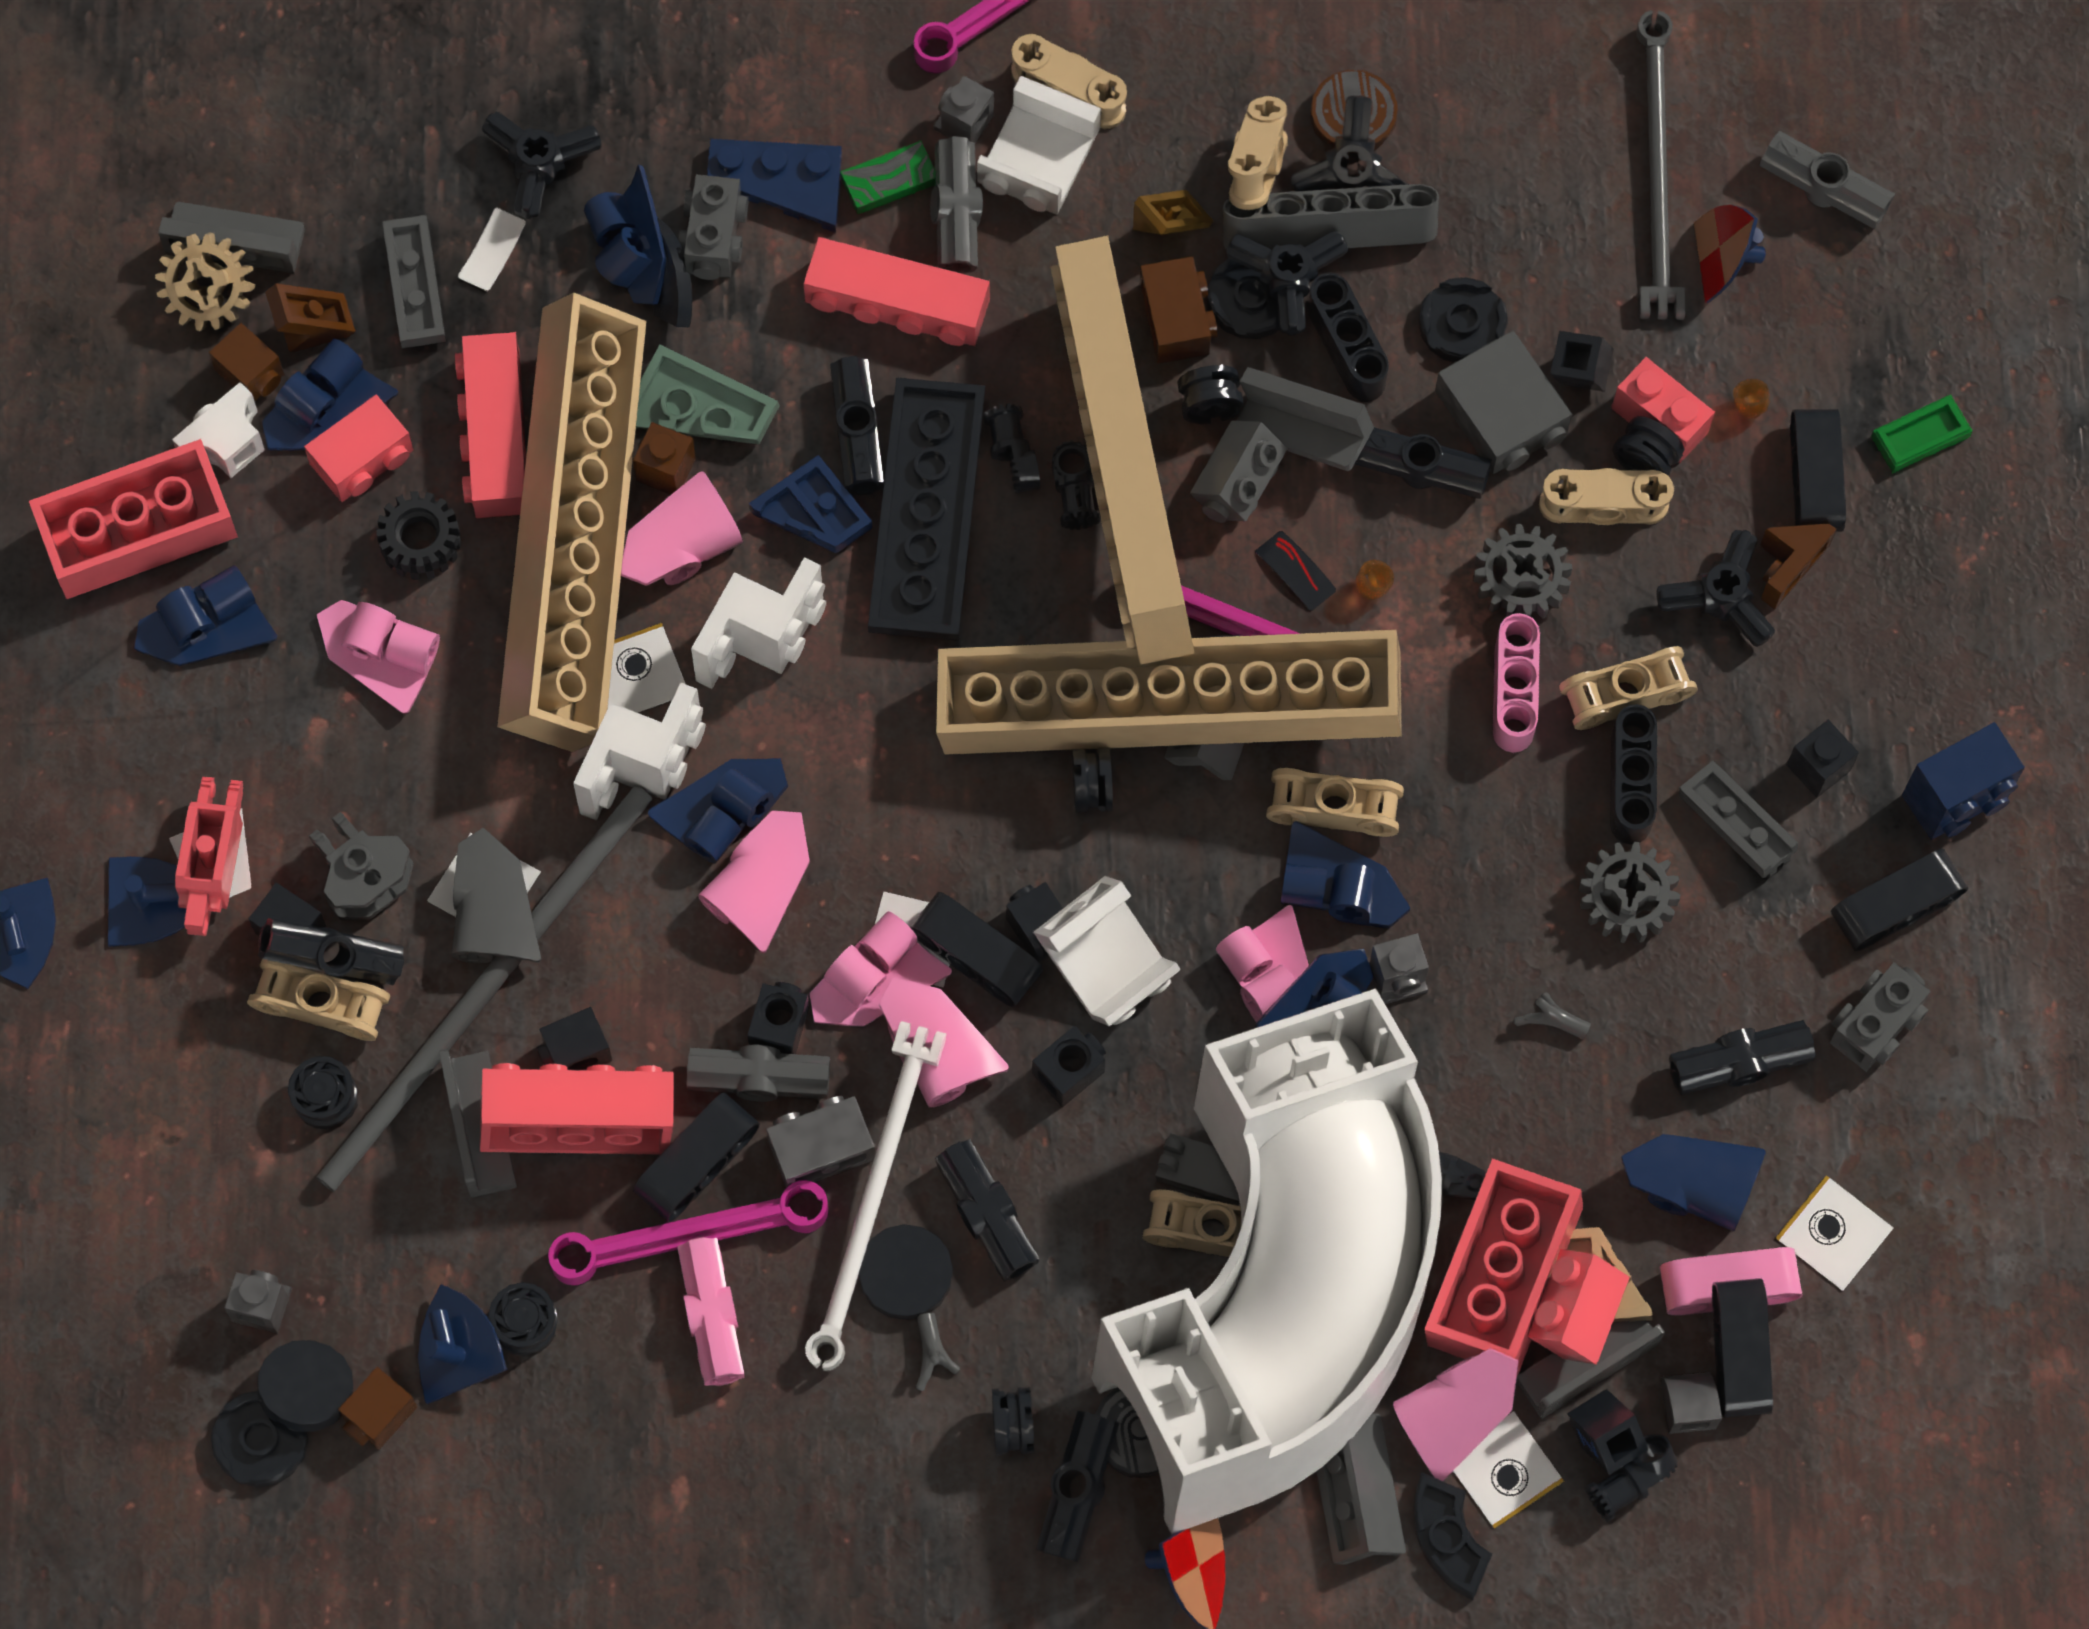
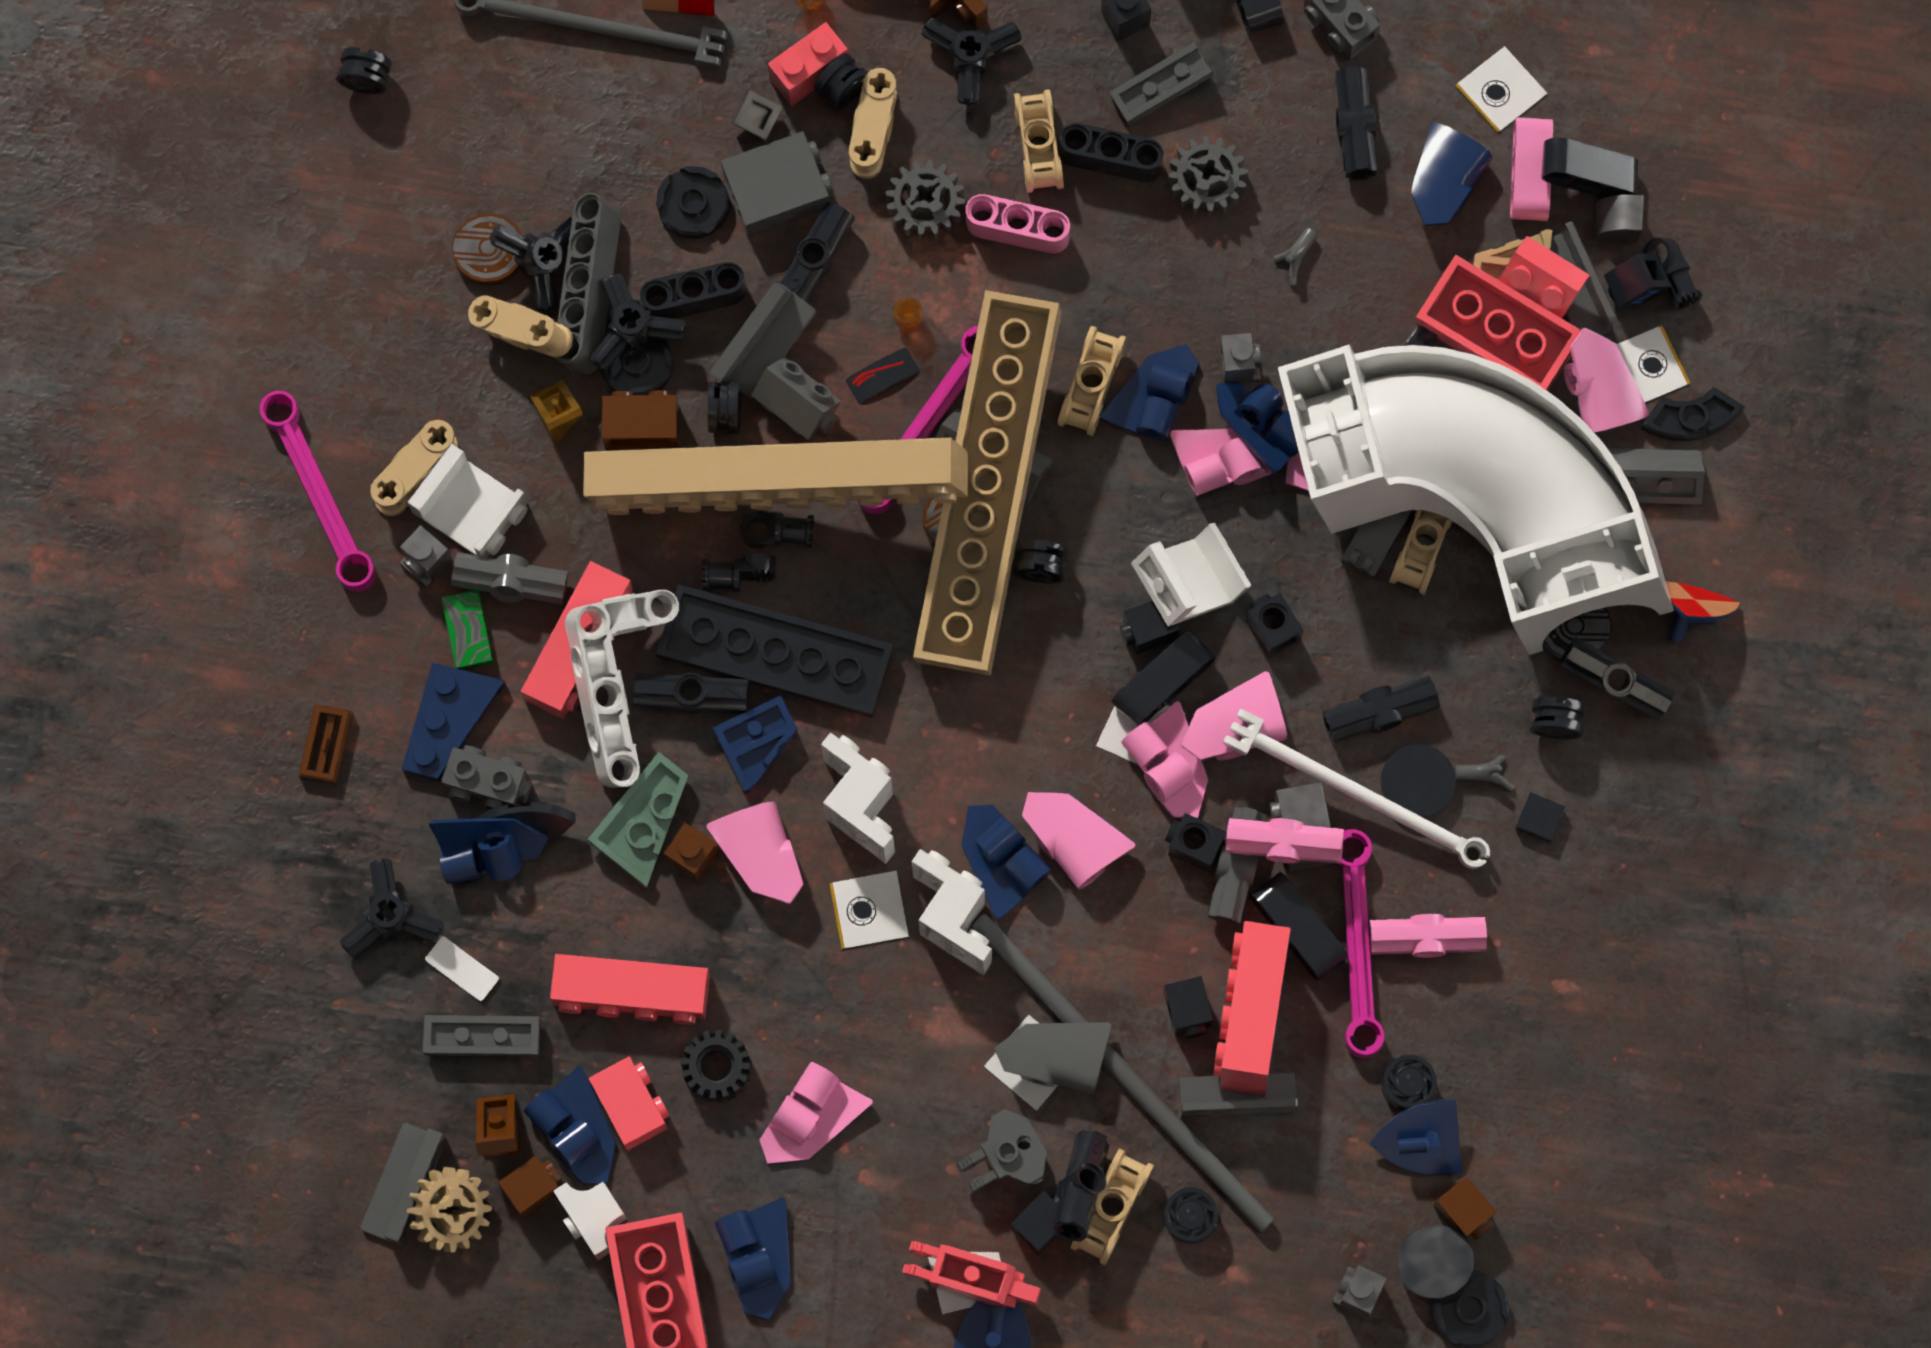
camera: 75 degrees left, 5 degrees up
tan brick [497,293,646,752] -> none
none -> reddish brown tile [298,704,353,785]
none -> white beam [565,590,679,788]
none -> bright pink piece [1226,818,1344,864]
none -> black tile [1515,792,1566,843]

